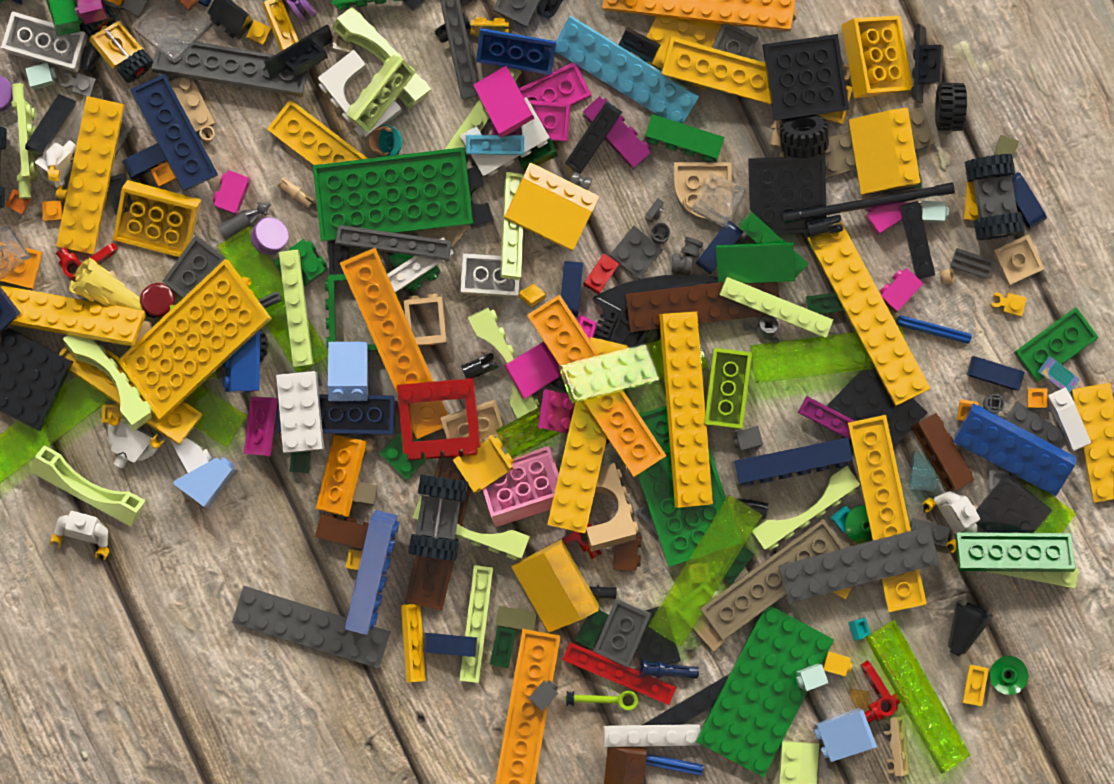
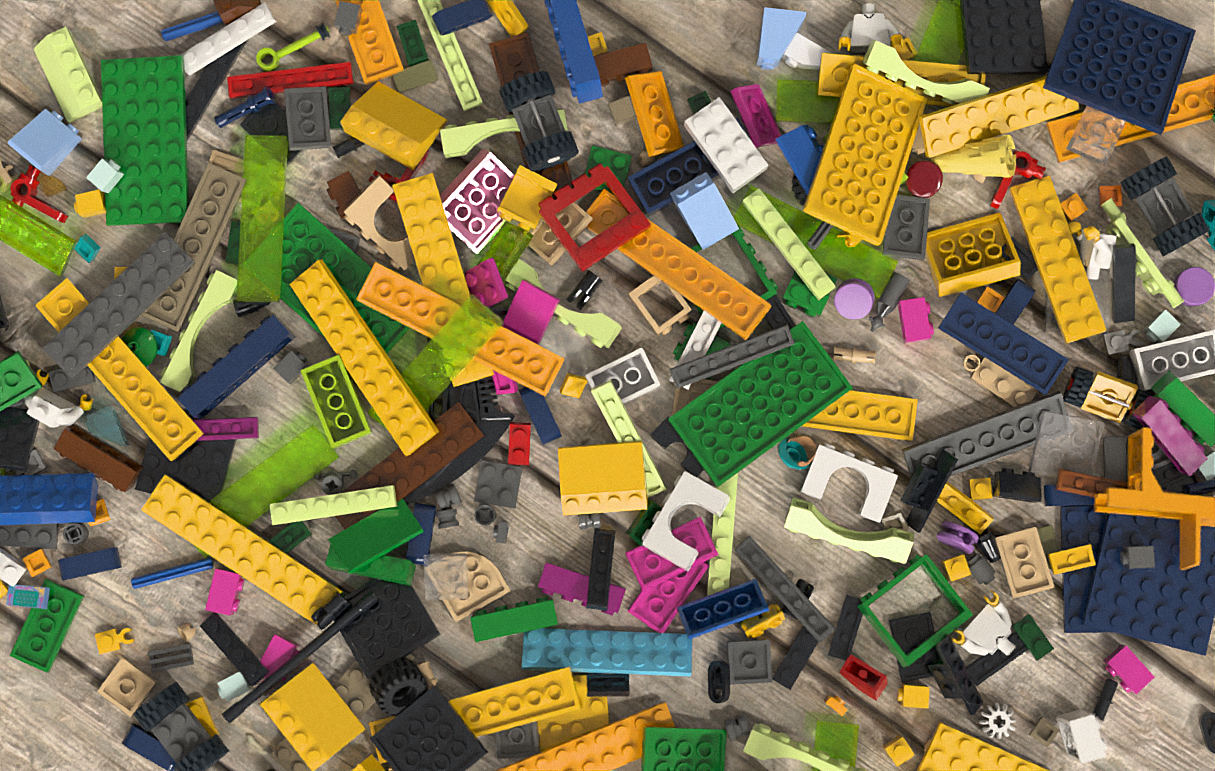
camera: 155 degrees right, 0 degrees up
yellowish green slope [346,54,415,133] -> none
medium azure tile [466,135,524,155] -> none
dark pink tile [473,66,535,138] -> none

